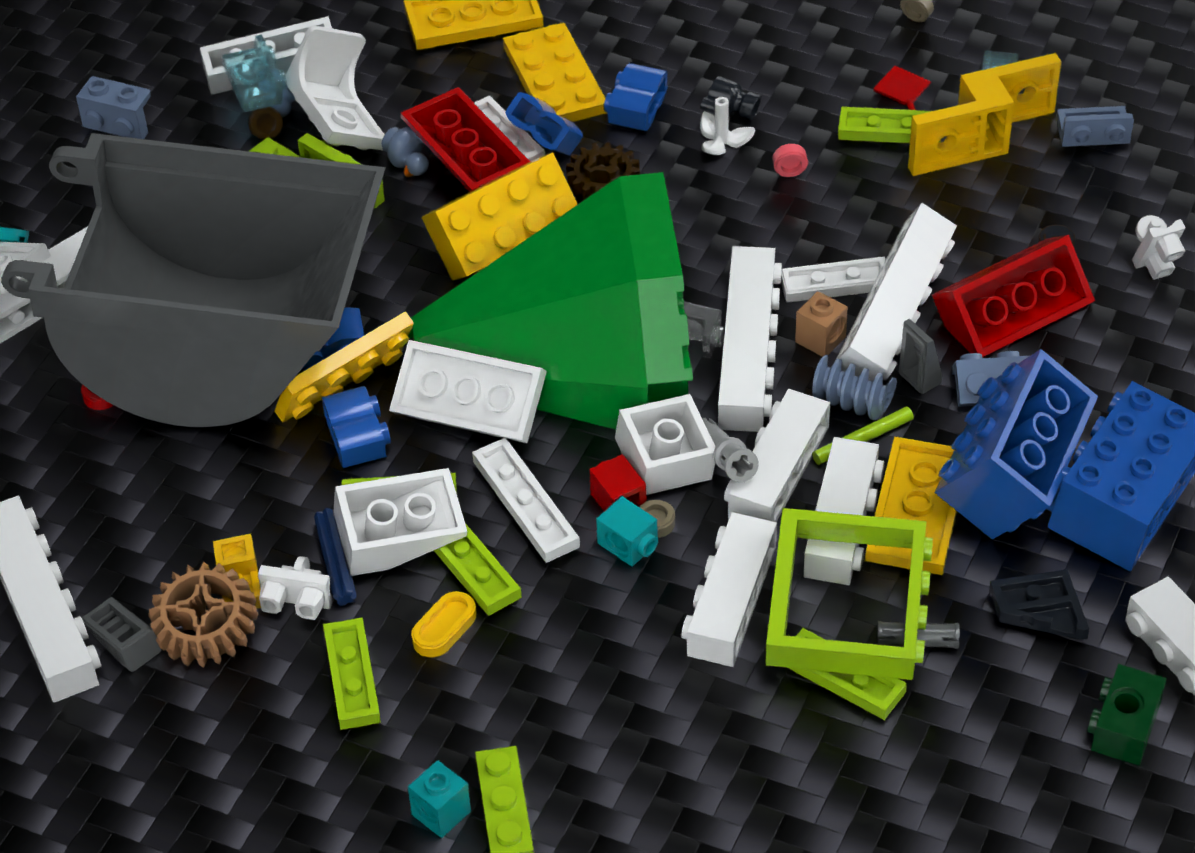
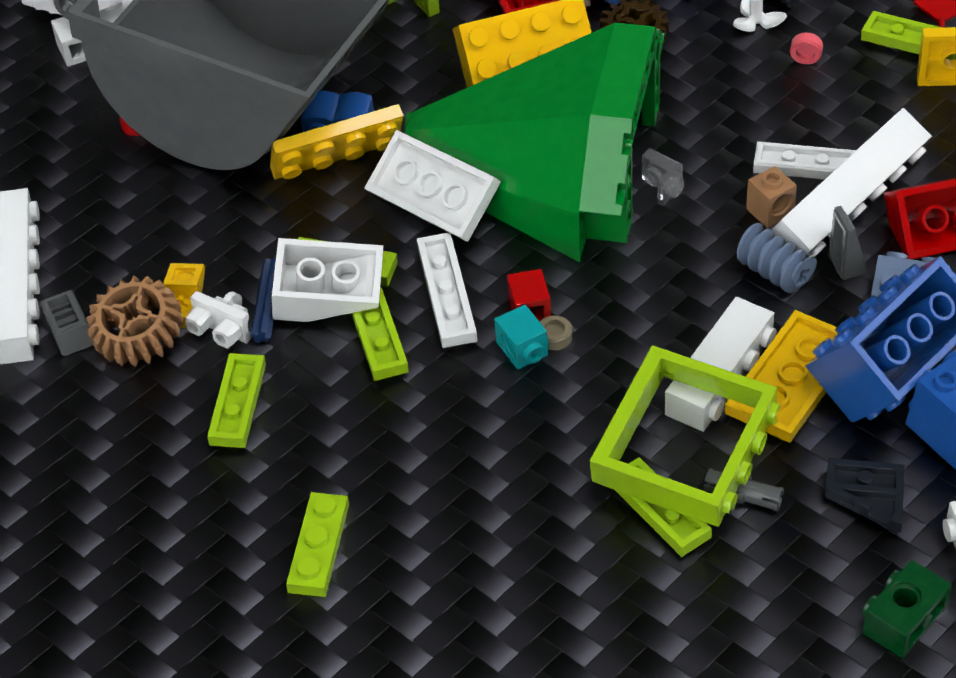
camera: 20 degrees right, 0 degrees up
blue brick [322,386,391,468] -> none
teal brick [408,760,471,838] -> none
yellow tile [411,591,476,657] -> none
white brick [615,394,716,495] -> none
white brick [682,512,777,667] -> none
light grey pin [702,418,759,482] -> none
white brick [718,246,782,432] -> none
white brick [724,389,830,522] -> none
lime bar [812,406,914,465] -> none

